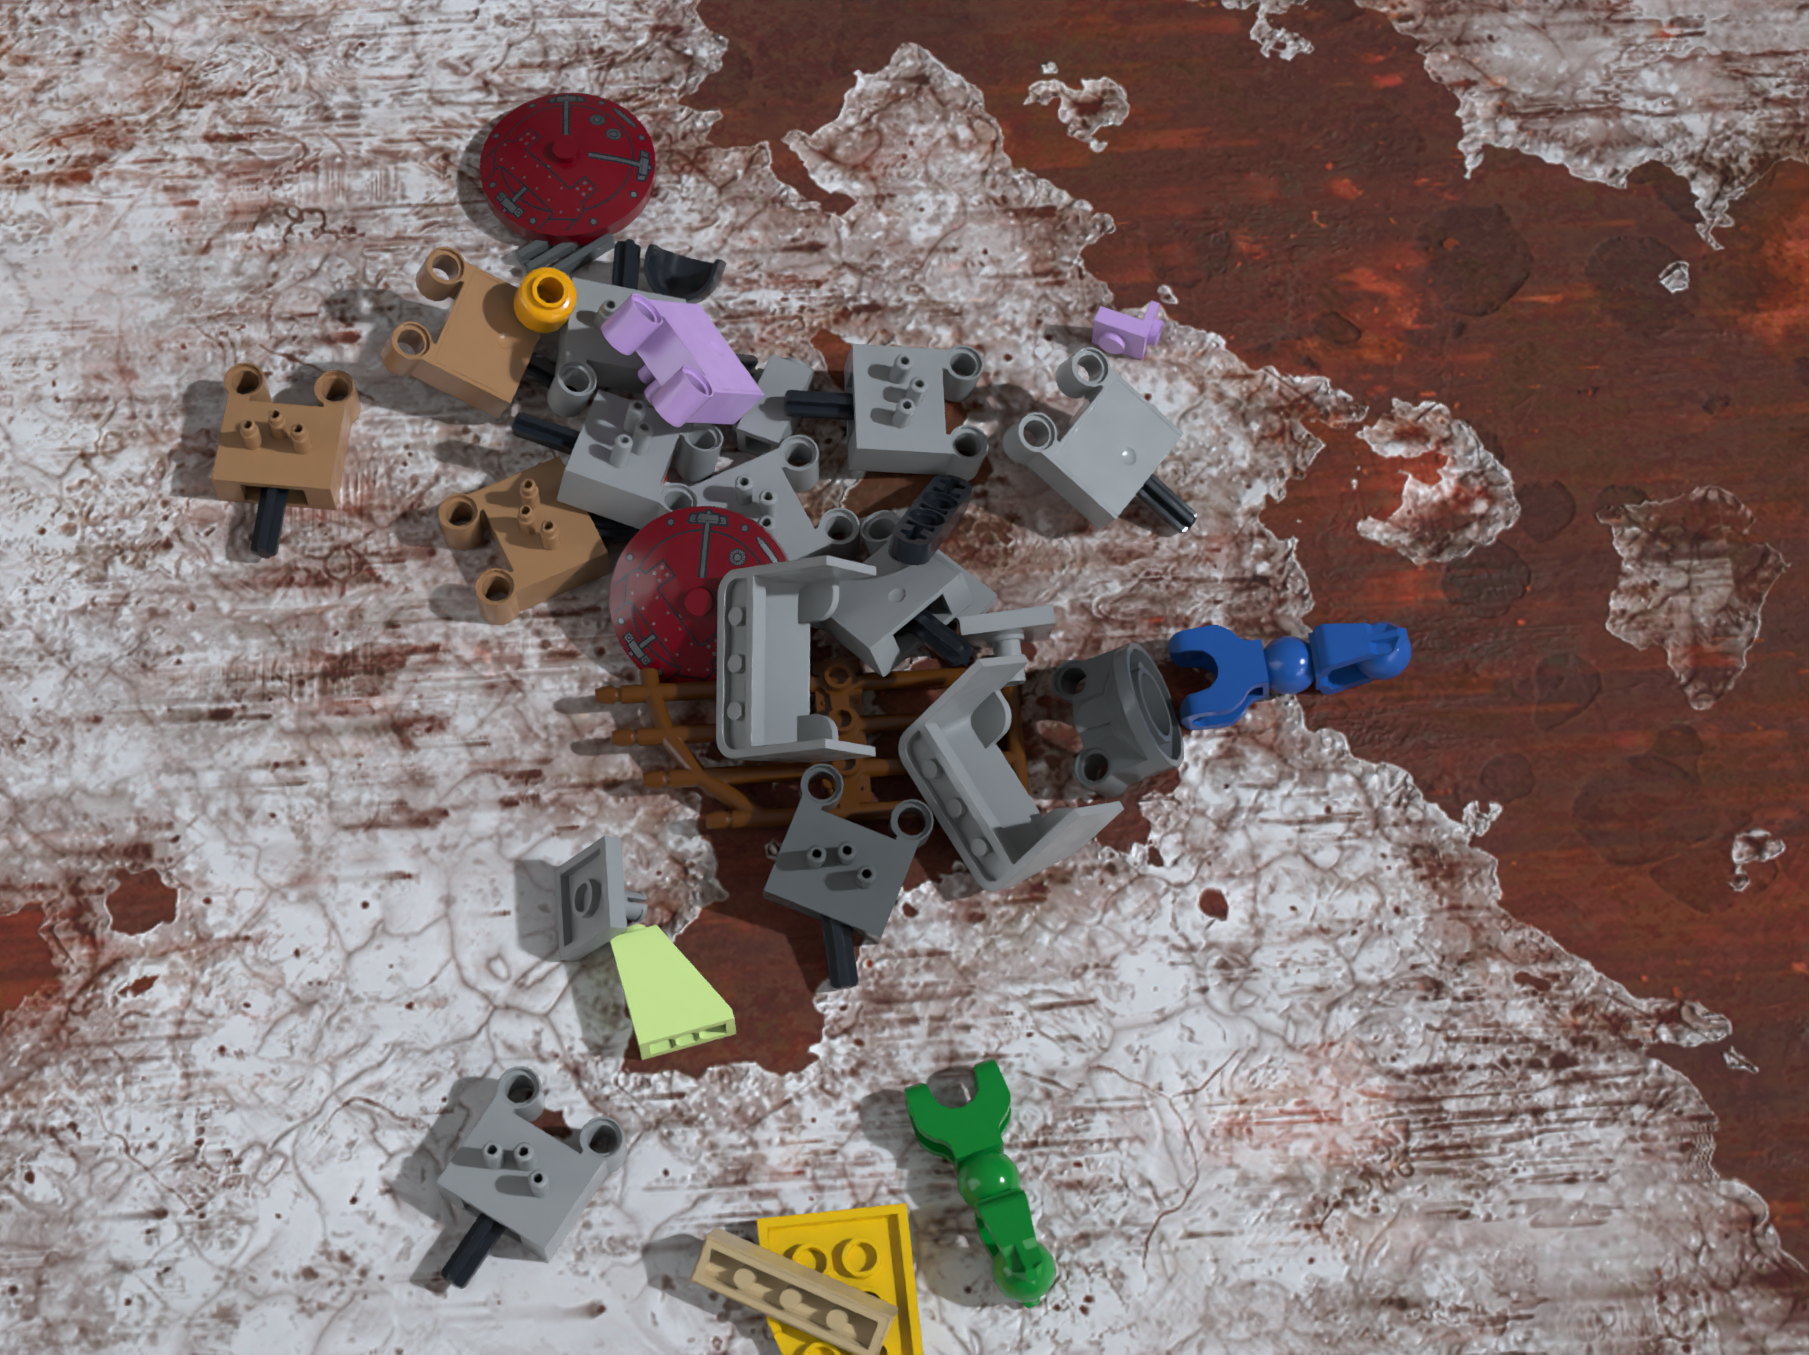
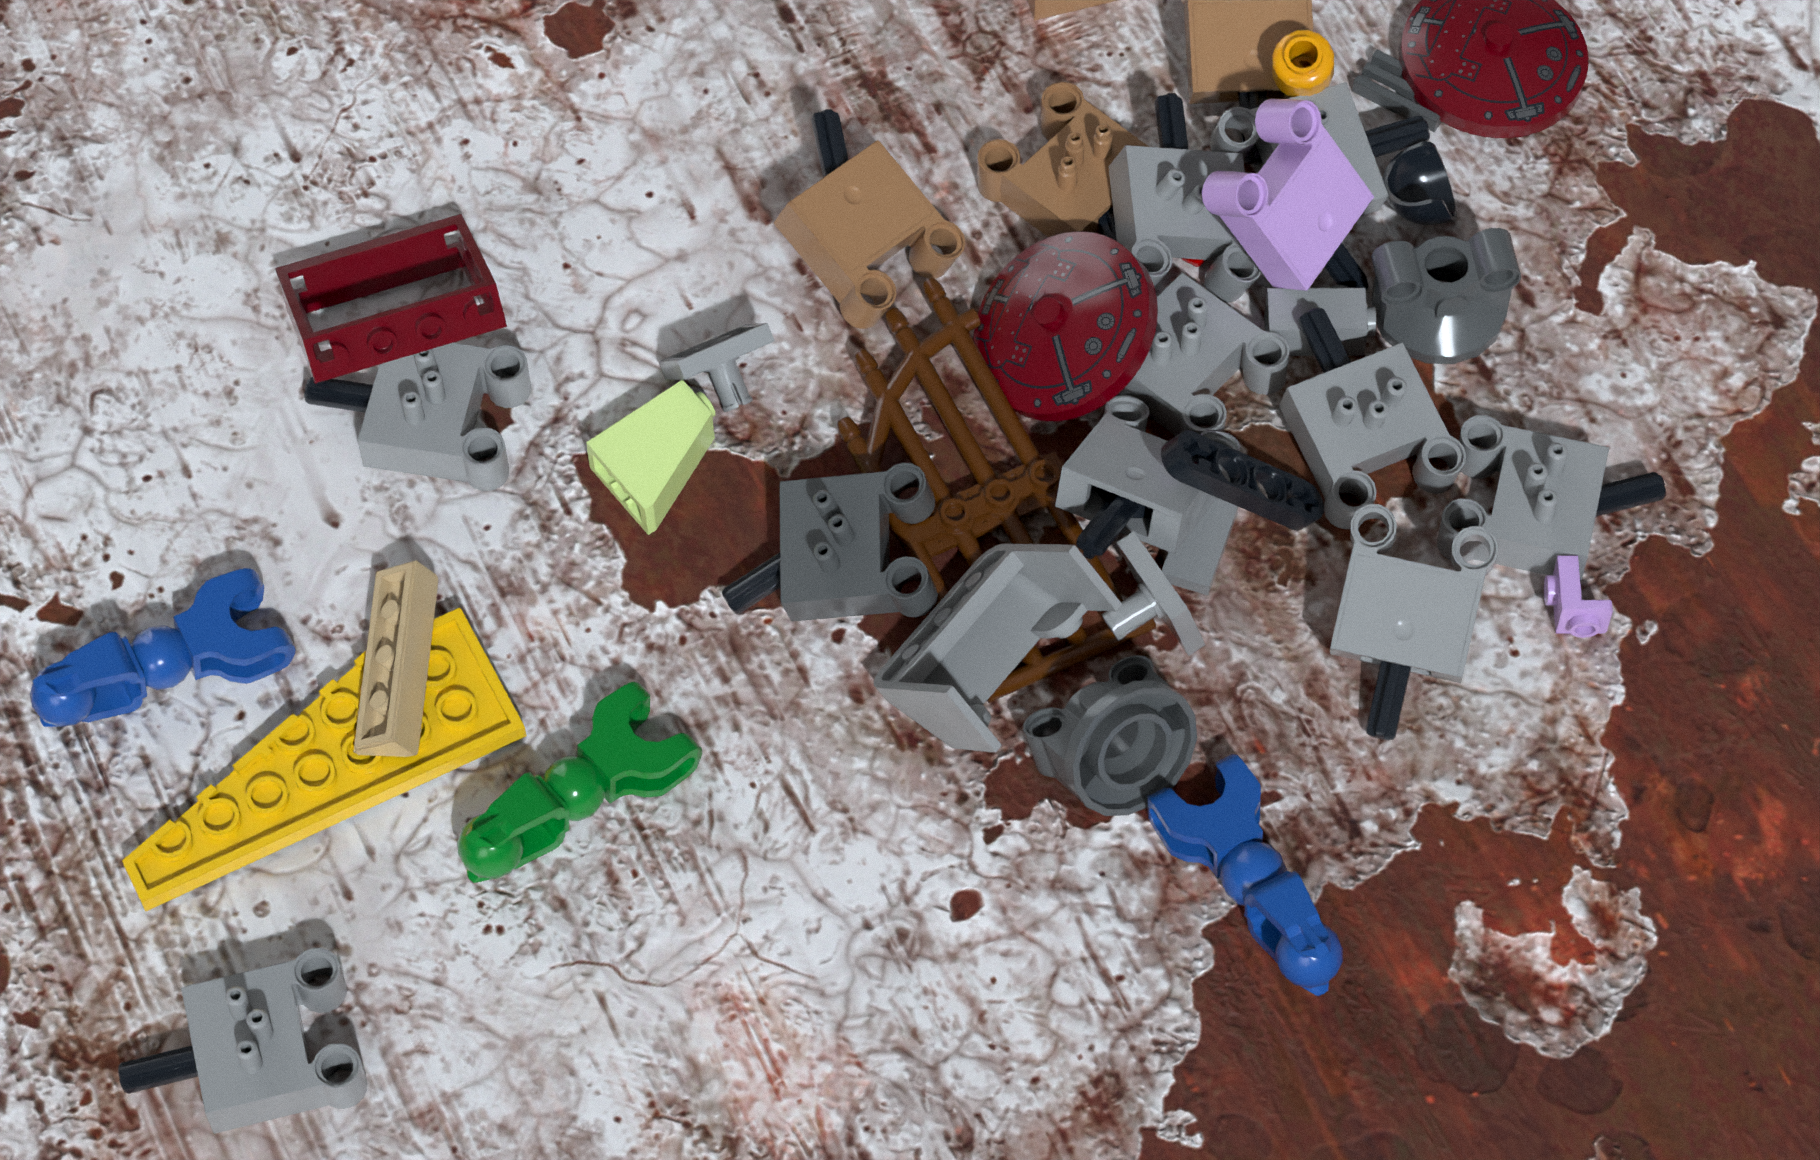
camera: 70 degrees right, 5 degrees down
light grey windscreen [716,555,876,762] -> none
none -> dark red window [275,214,507,384]
none -> medium nougat piece [774,109,966,329]
none -> dark grey piece [1371,228,1521,364]
none -> light grey piece [1437,415,1666,582]

